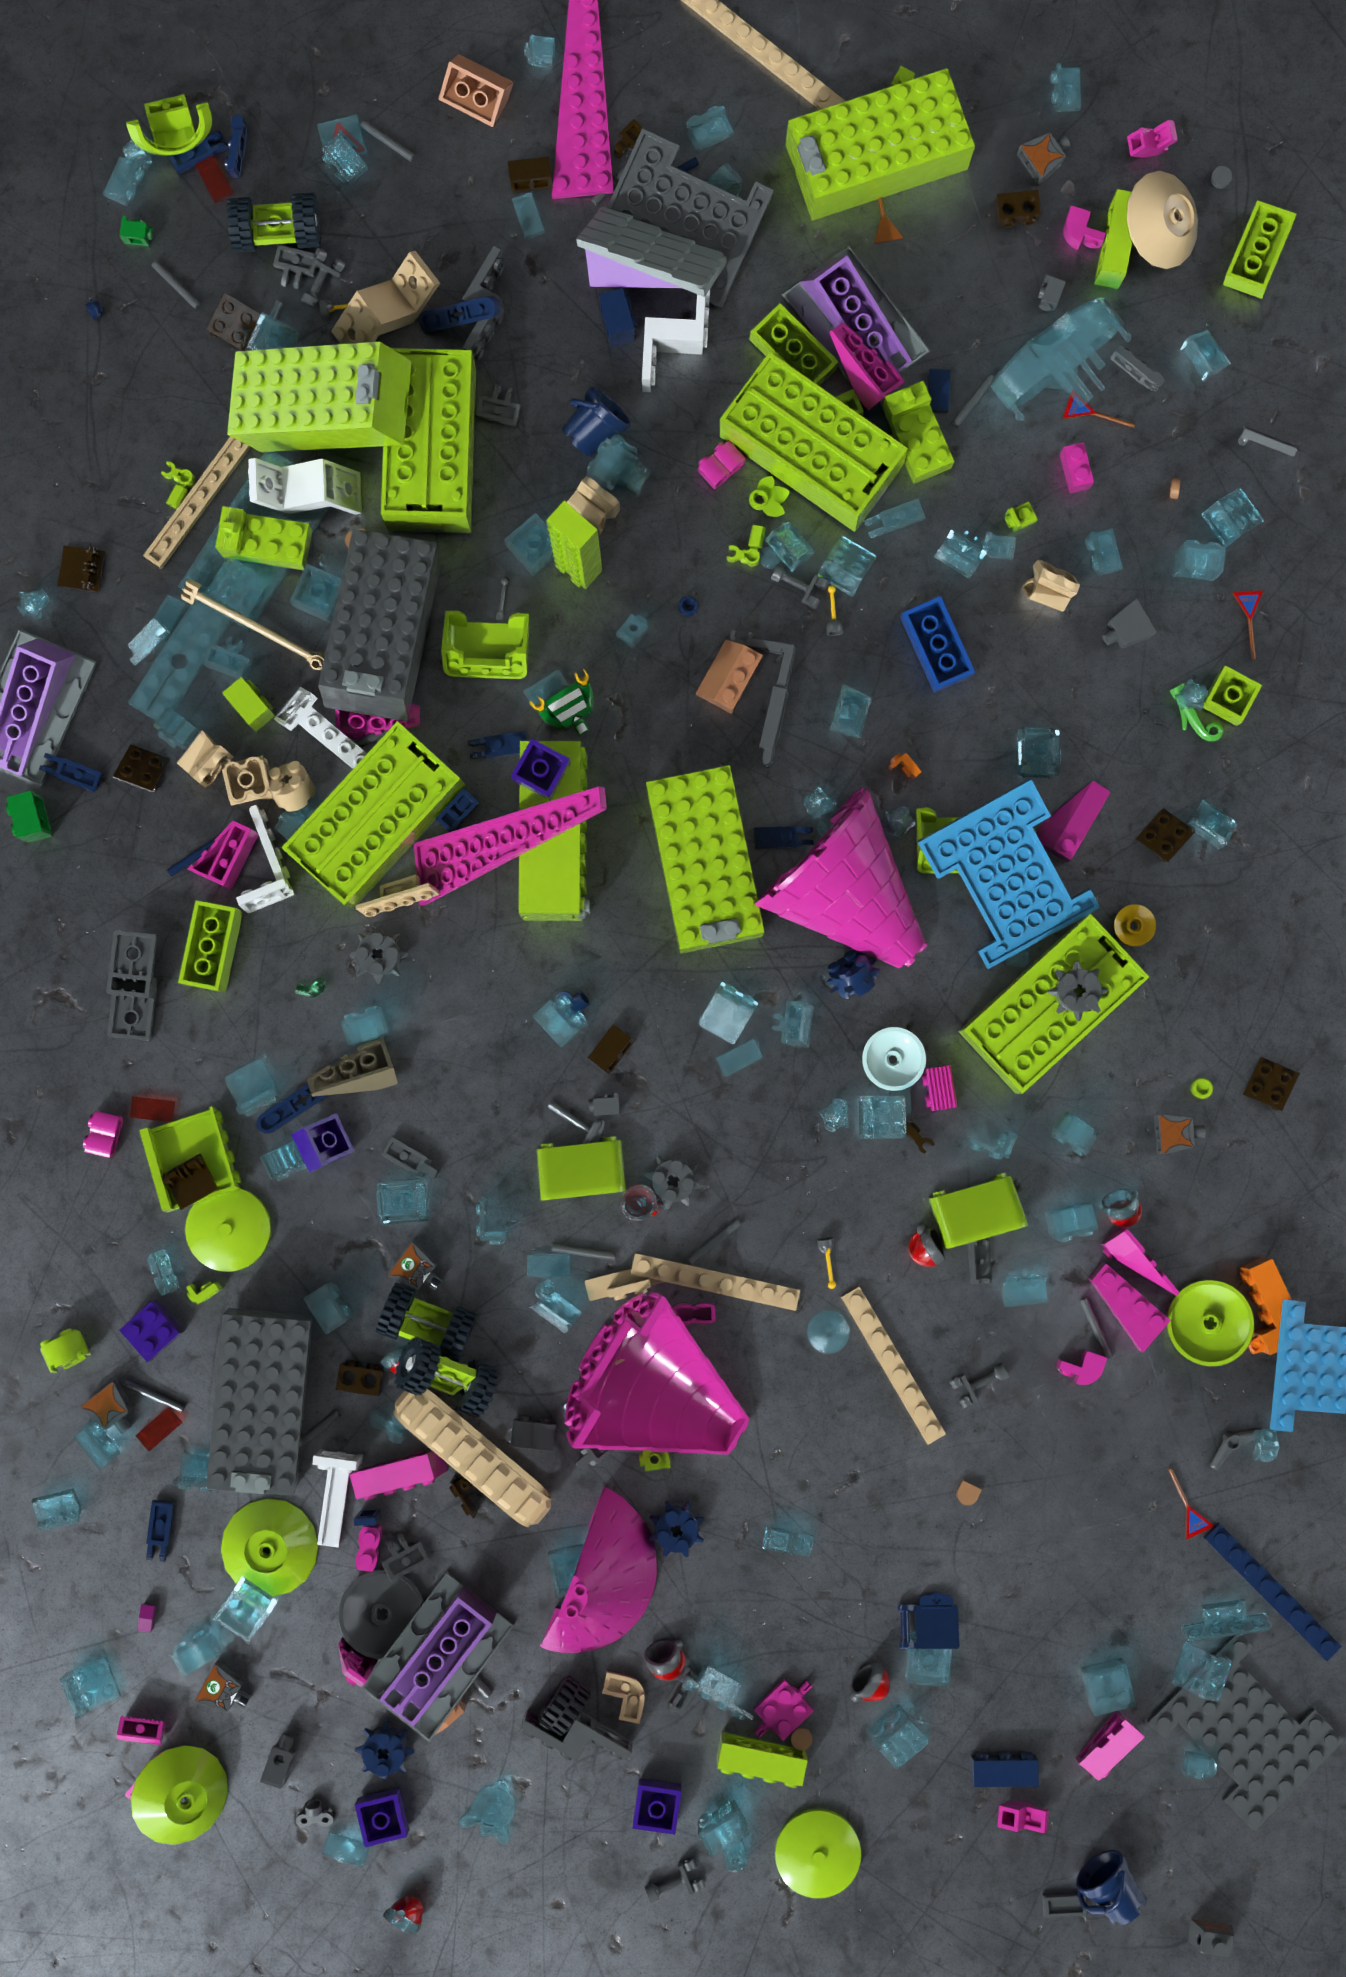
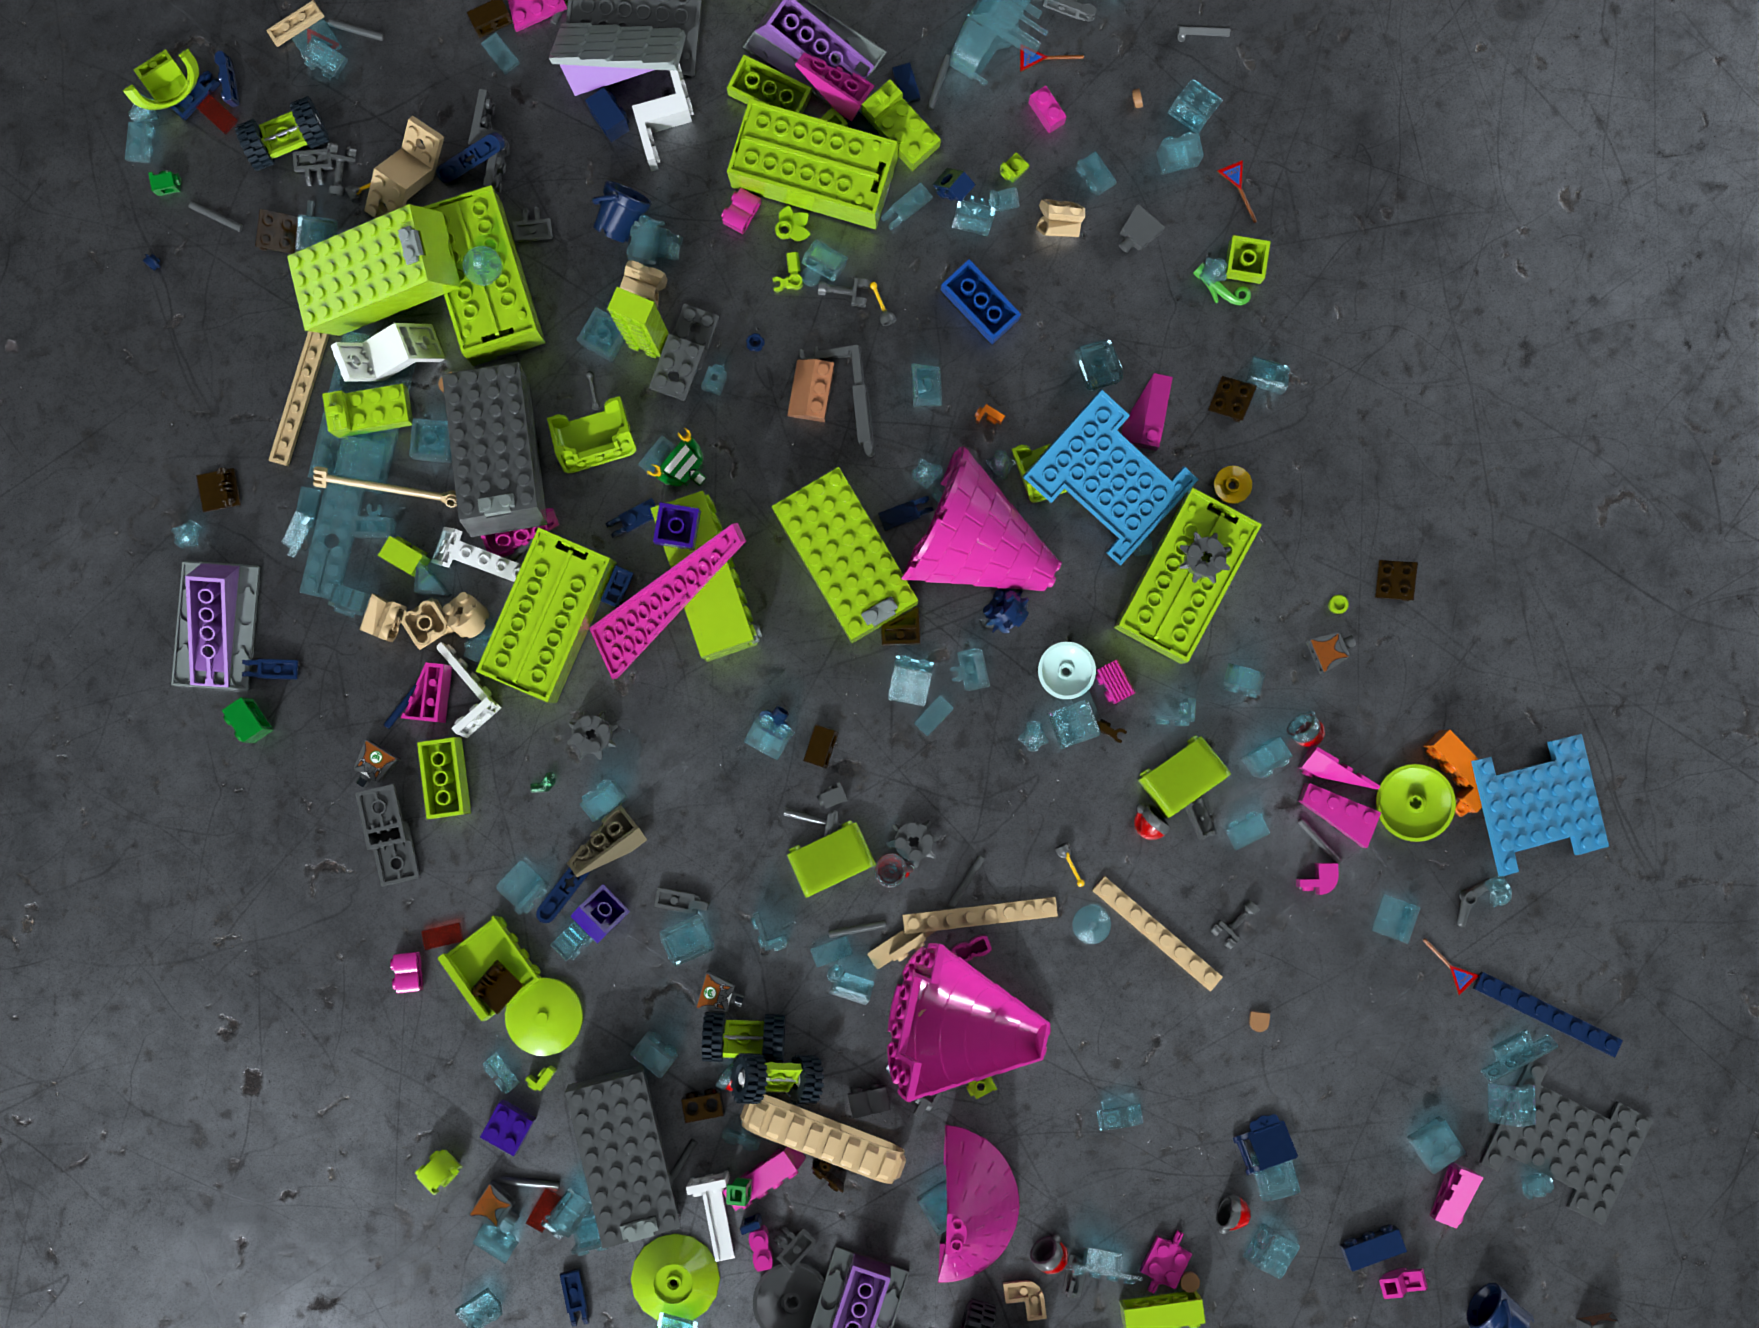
camera: 20 degrees left, 0 degrees up
dark brown hinge [113,744,169,793] -> none
lime bar [161,461,196,509] -> none
tan bracket [356,875,440,917] -> none
dark blue brick [649,1500,705,1557] -> none
clear light blue bracket [818,536,877,597] -> none
none -> tan tile [266,0,325,47]
none -> torso [354,740,401,788]
none -> clear light blue slope [414,562,452,597]
none -> clear light blue tile [462,246,503,286]
none -> clear light blue hinge [541,1188,592,1239]
none -> dark grey bracket [649,304,720,402]
none -> green brick [726,1178,752,1206]
none -> dark brown wing [881,607,920,646]
none -> dark blue brick [932,168,976,202]
none -> clear light blue hinge [1372,894,1421,944]

